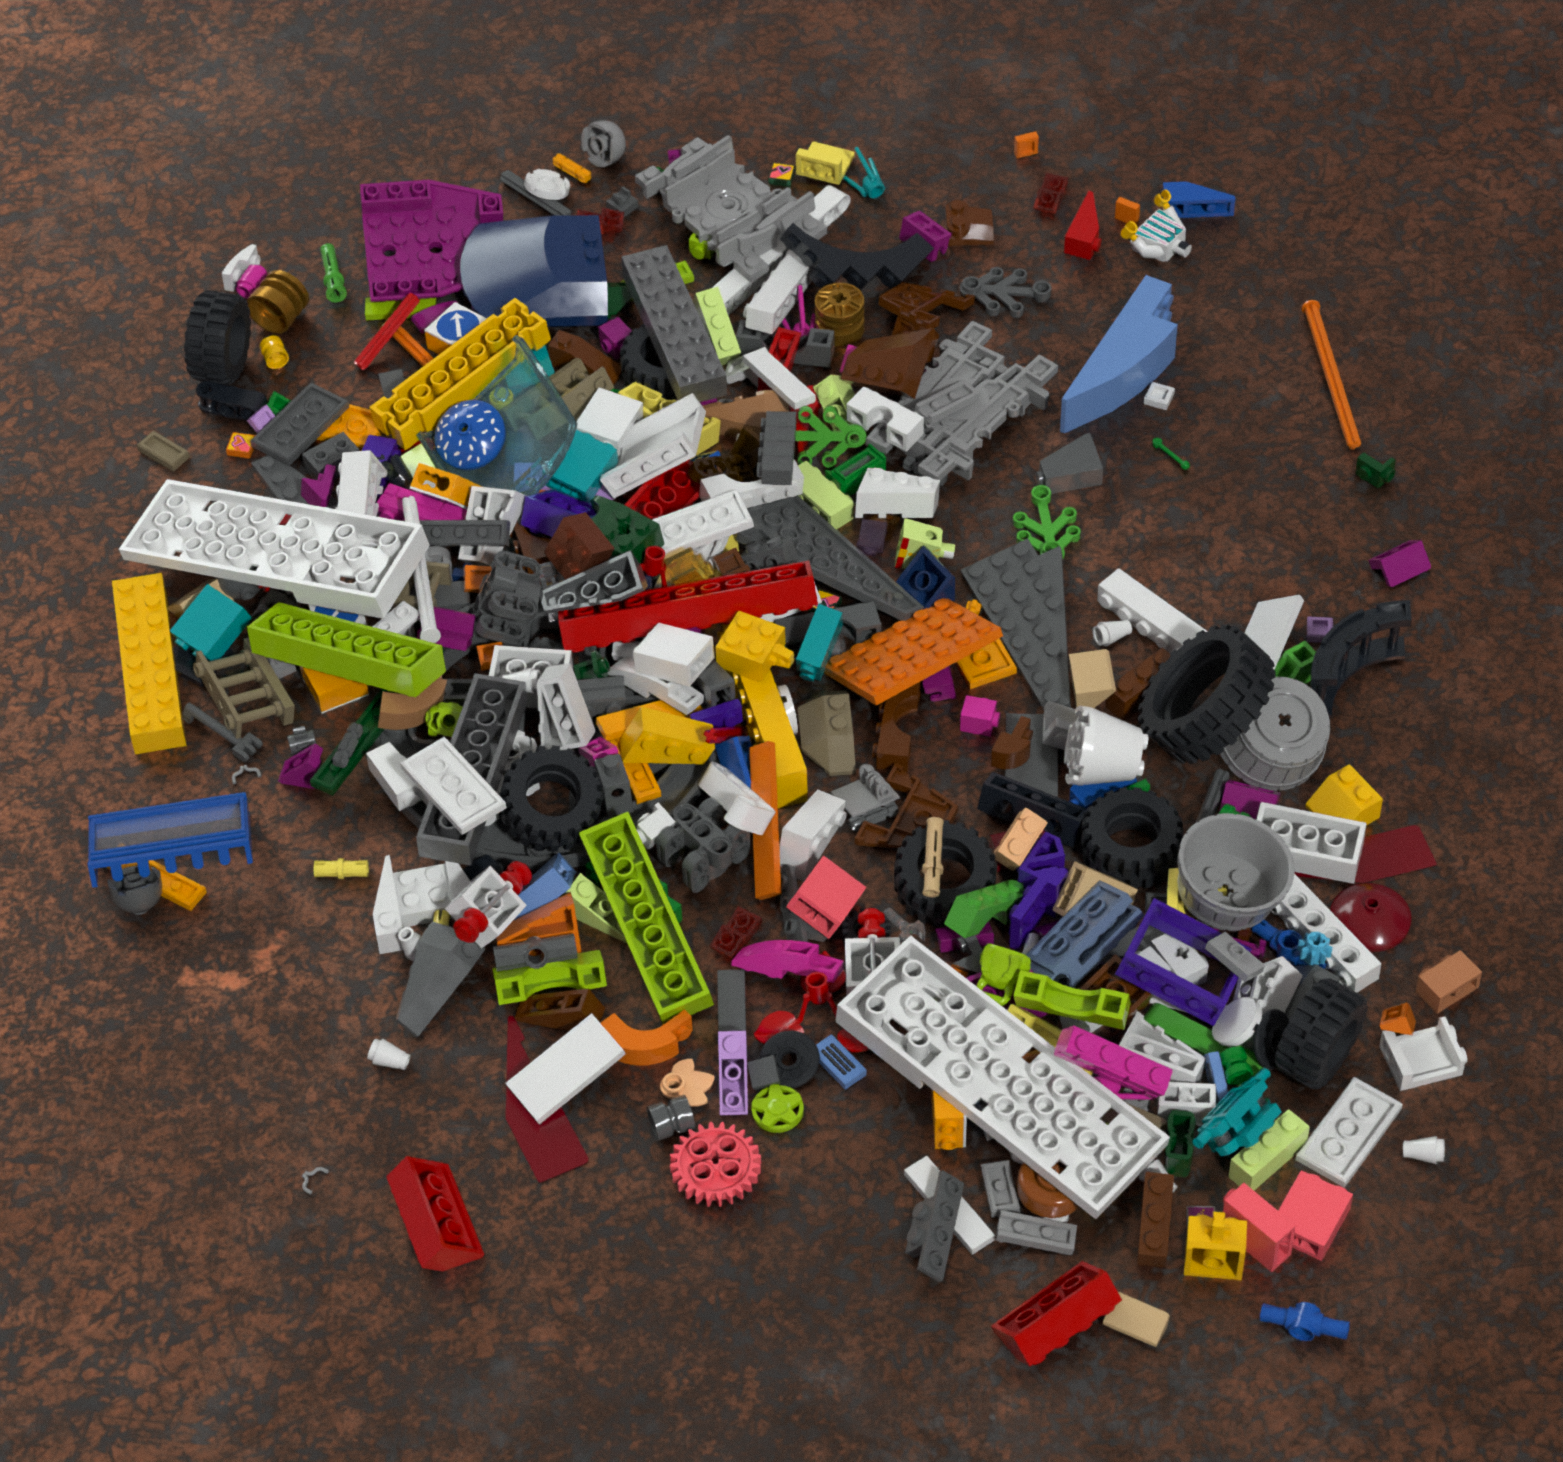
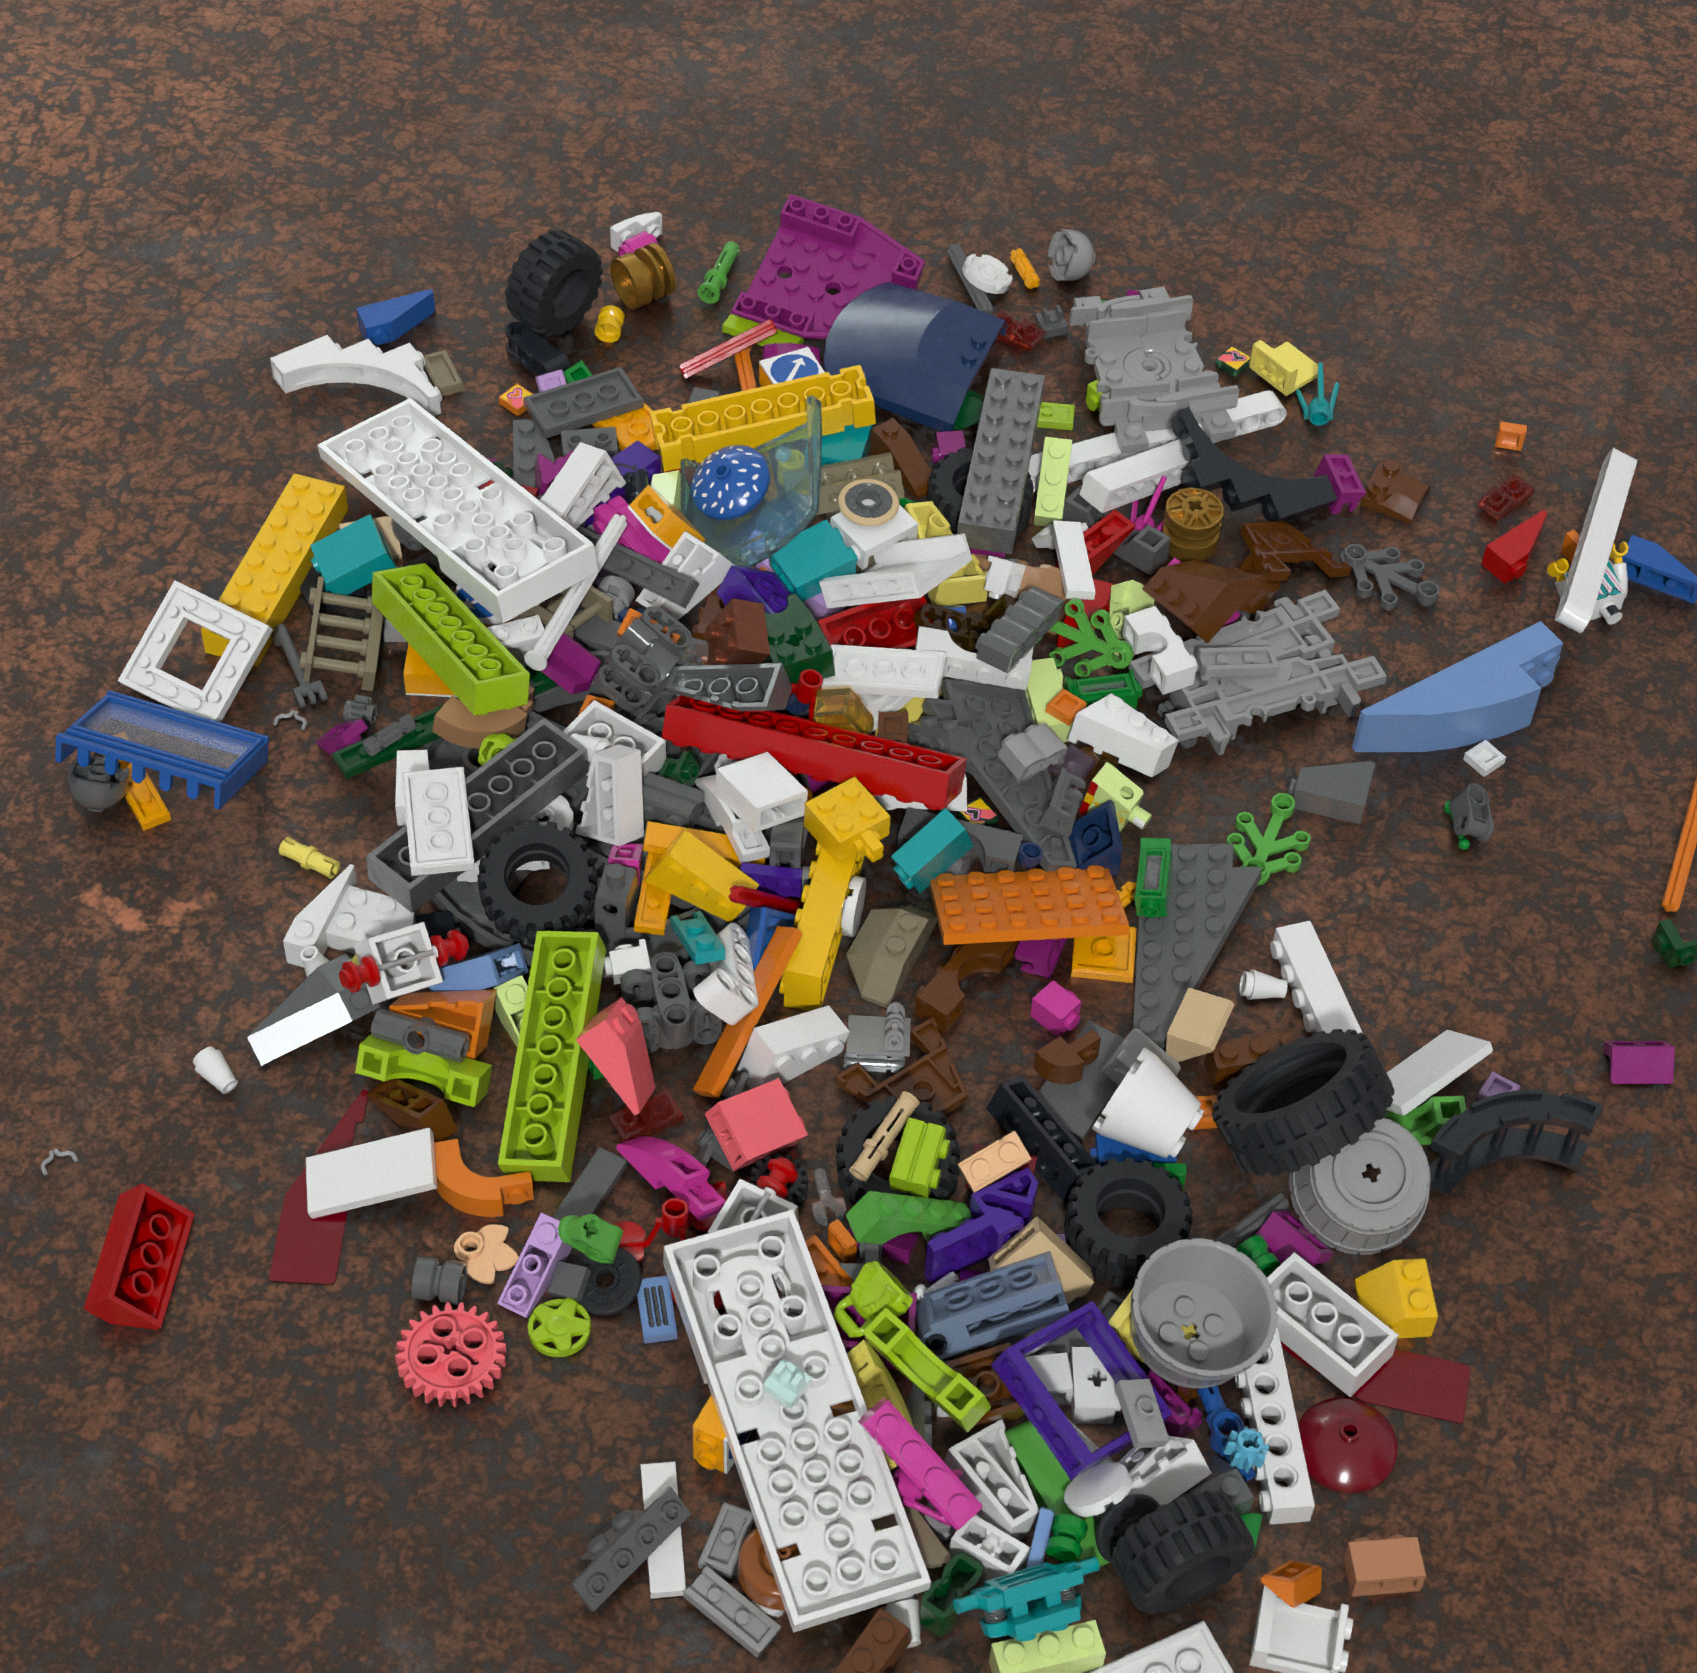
camera: 25 degrees right, 0 degrees up
none -> white plate [118,580,273,722]
none -> white arch [270,335,442,417]
none -> blue slope [356,289,435,346]
none -> bright green piece [558,1214,623,1264]
none -> coral slope [576,997,656,1115]
none -> teal hinge [670,911,726,965]
none -> light aqua tile [763,1358,812,1409]
none -> orange tile [827,1219,857,1263]
none -> wheel [838,479,899,526]
none -> lime brick [889,1118,951,1198]
none -> white brick [984,555,1026,599]
none -> light grey brick [997,723,1068,781]
none -> dark blue hinge [1017,842,1043,869]
none -> dark grey hinge [1039,767,1086,838]
none -> orange tile [1045,689,1087,726]
none -> green window [1134,838,1173,918]
none -> dark grey piece [1450,783,1494,842]
none -> white beam [1554,448,1637,634]

